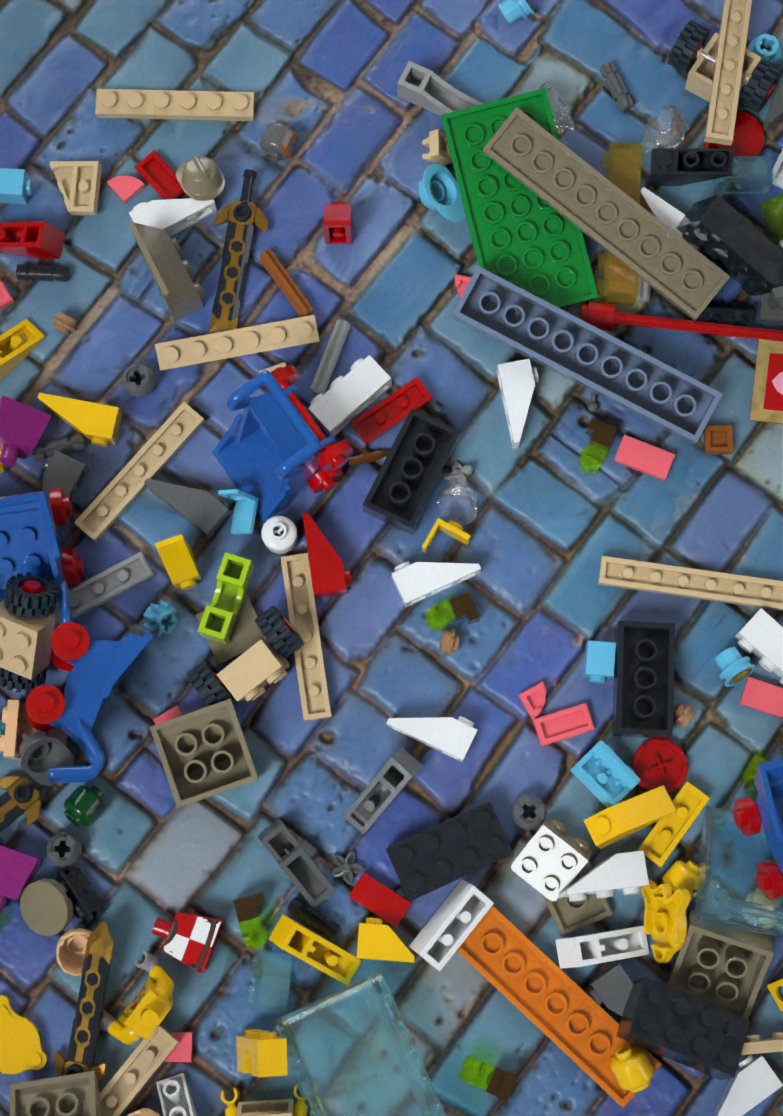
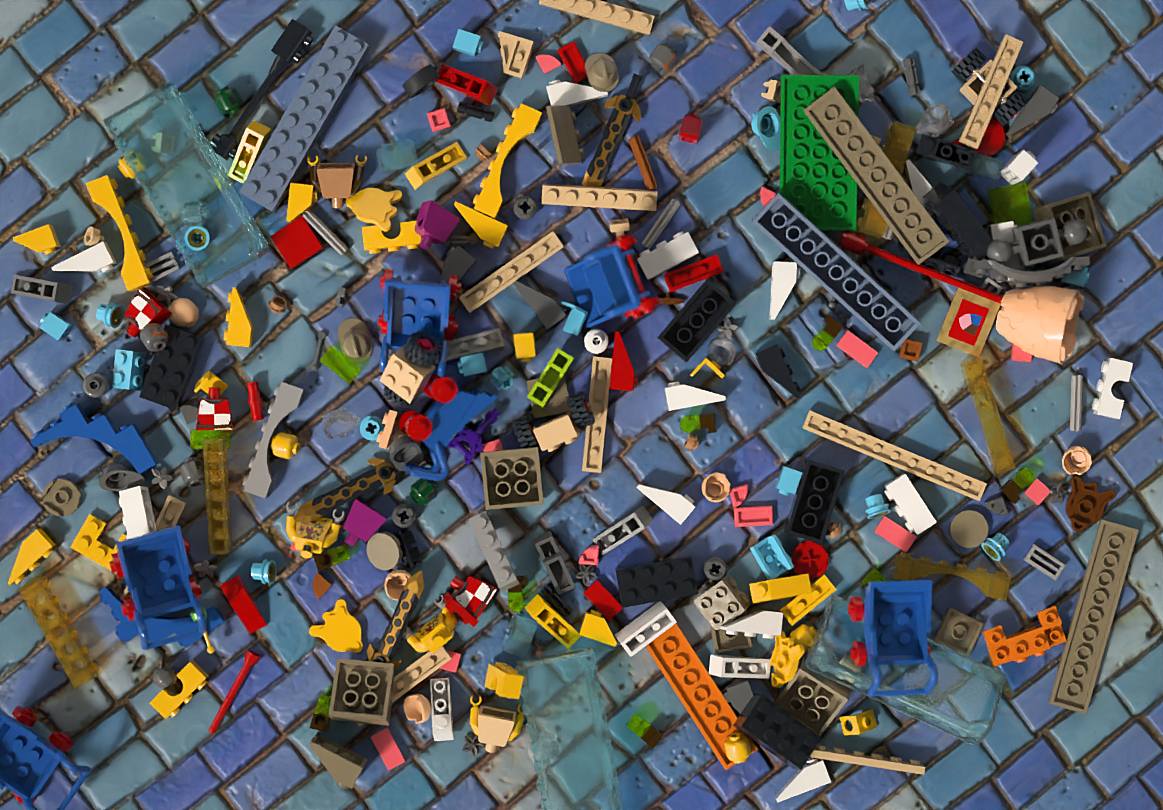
camera: 10 degrees right, 10 degrees up
none -> red plate [443,592,479,627]
none -> dark purple piece [447,409,500,465]
none -> medium azure brick [458,353,487,376]
none -> light grey arch [469,511,520,592]
none -> yellow arch [472,103,542,219]
none -> coral tile [579,545,599,565]
none -> light nougat hair [701,472,731,502]
none -> black slope [755,344,801,398]

